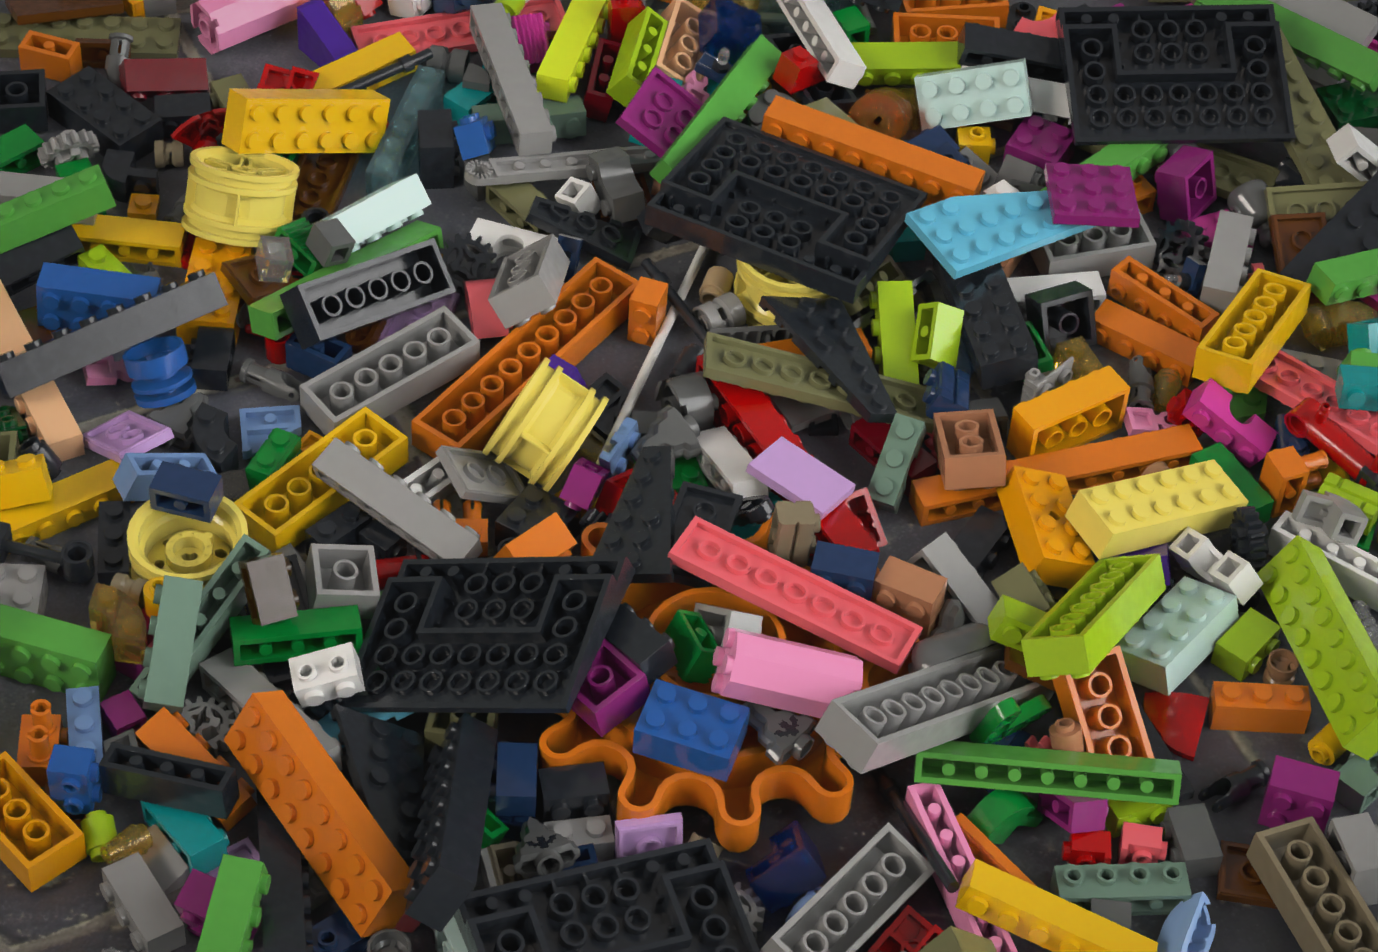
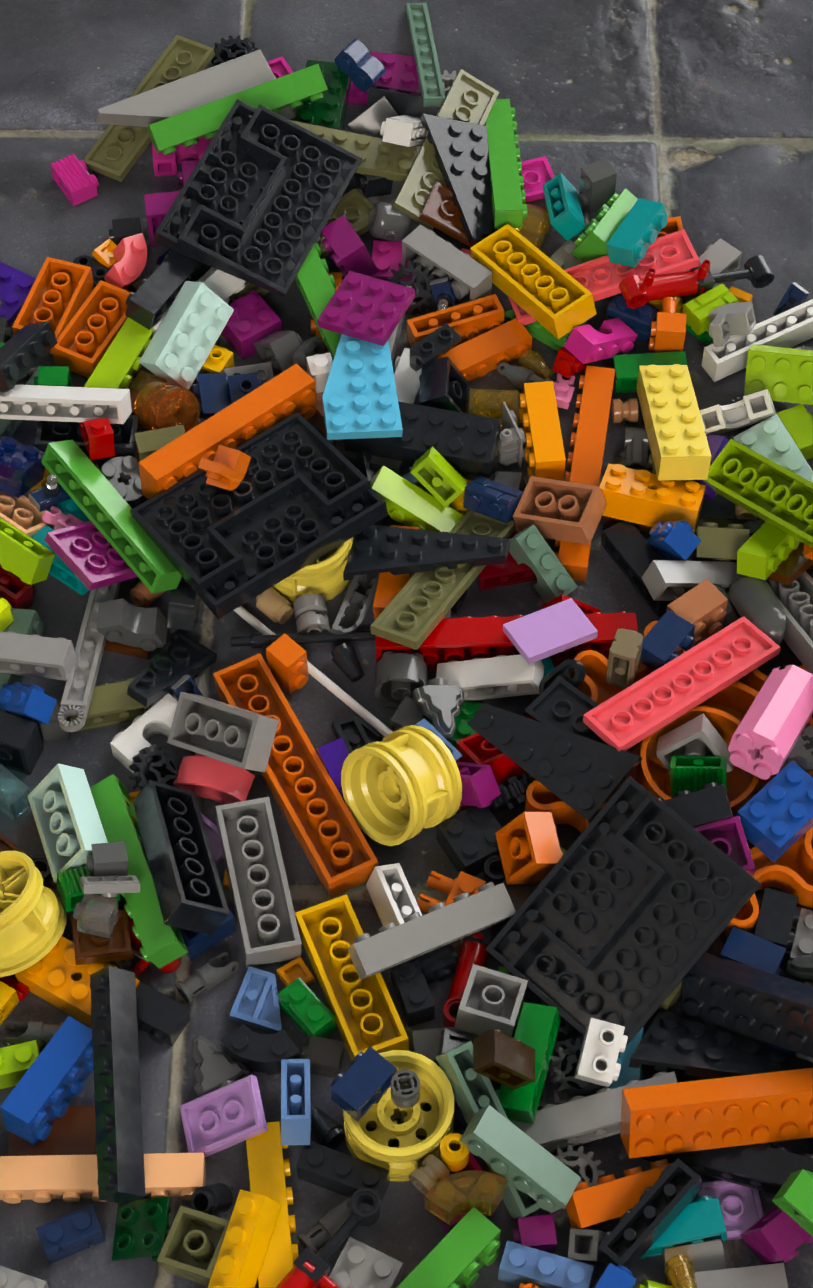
camera: 60 degrees left, 10 degrees up
blue wheel [122,336,197,409] -> none
light grey tile [435,445,525,505] -> none
white brick [554,176,601,215] -> none
black gear [1229,506,1269,572] -> none
none -> light grey plate [80,875,140,897]
none -> orange brick [198,445,251,491]
none -> dark grey wheel [391,1070,420,1109]
none -> black bracket [410,323,461,372]
none -> blue brick [646,520,702,560]

